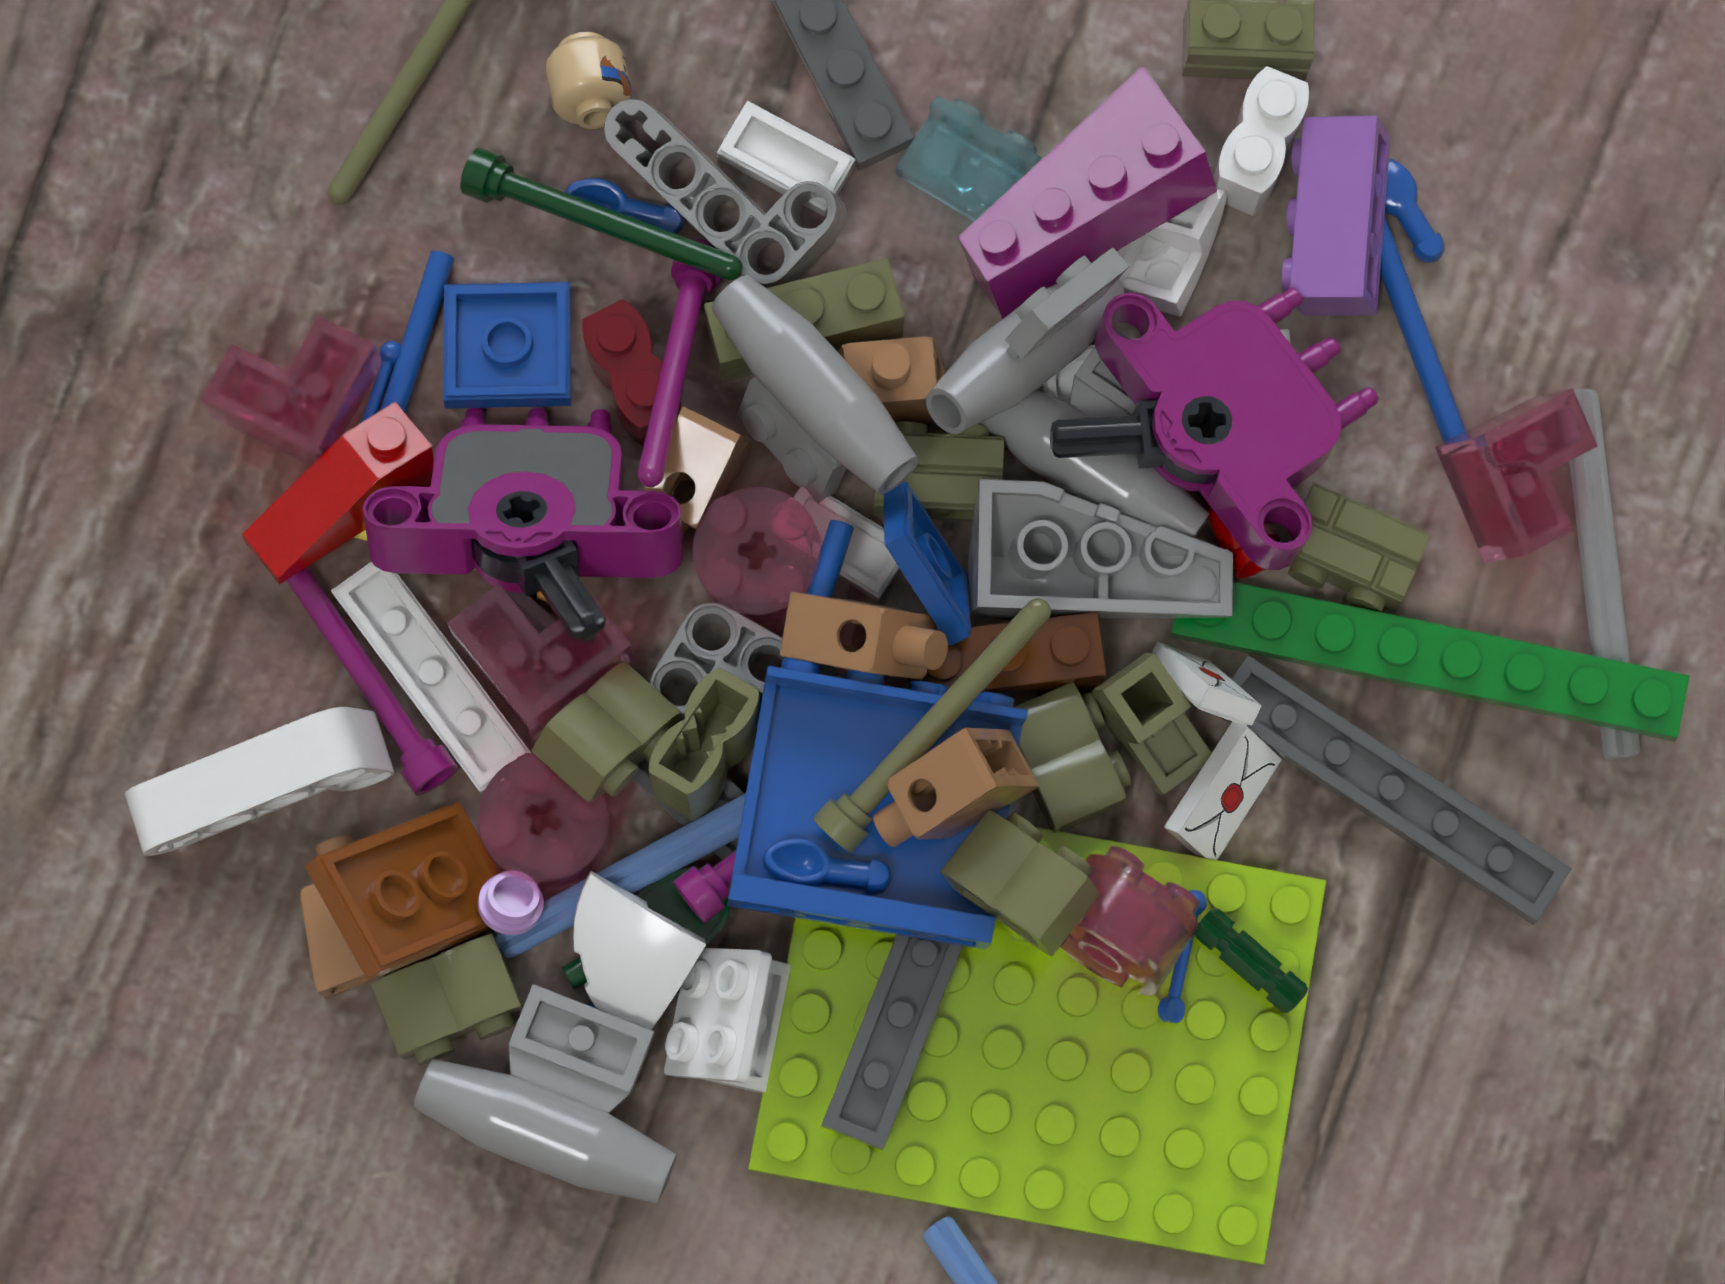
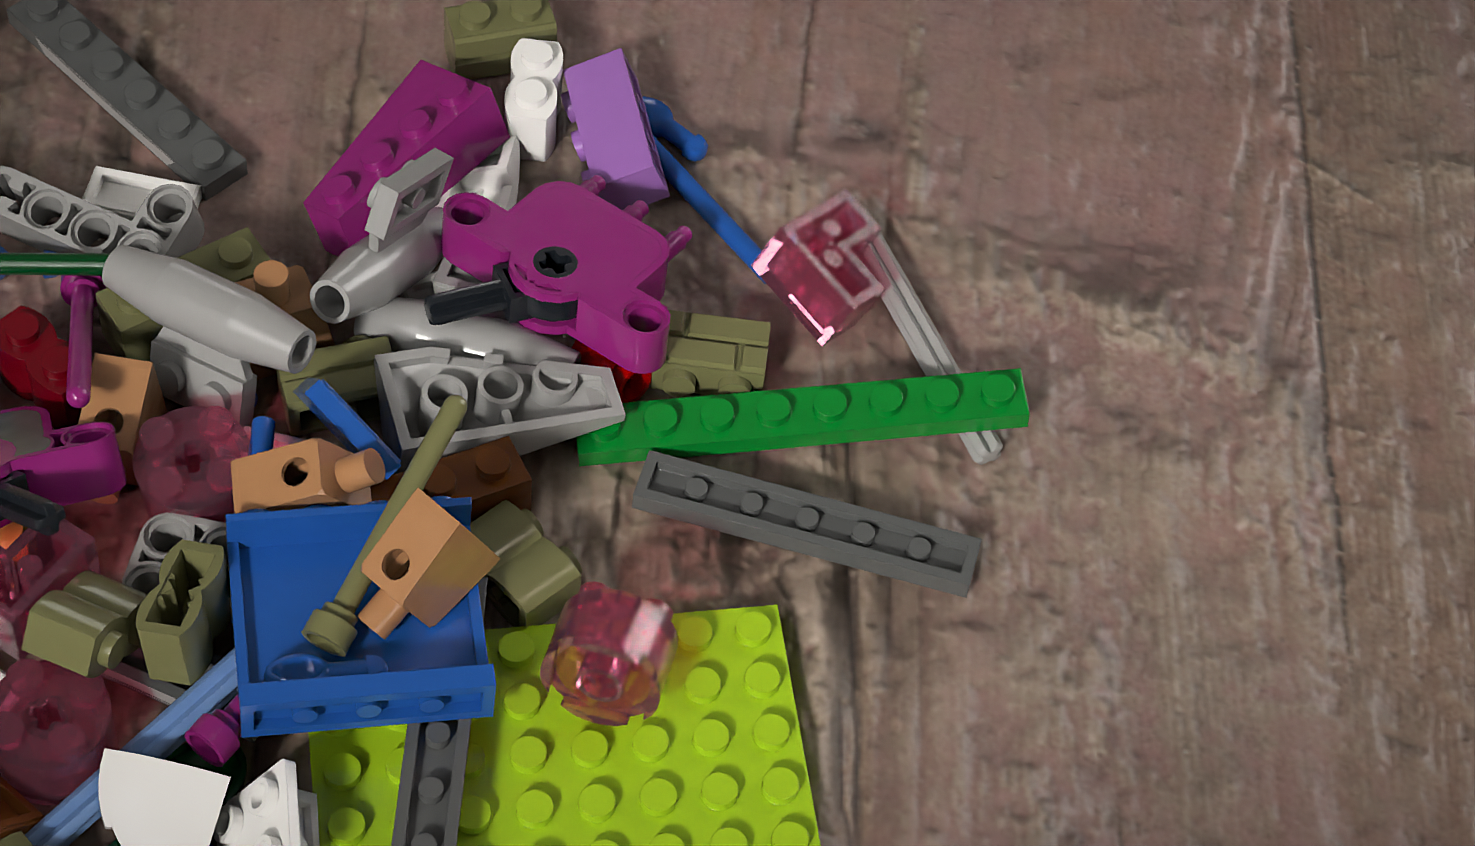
camera: 20 degrees left, 25 degrees down
lavender plate [478,871,544,935] -> none
clear light blue bracket [896,96,1042,222] -> none
olive brick [940,810,1100,957] -> none
olive brick [1092,653,1212,795] -> none
white tile [1152,641,1262,726] -> none
blue hinge [1158,890,1207,1023] -> none
white tile [1164,721,1282,860] -> none
dark green axle [1194,908,1308,1013] -> none

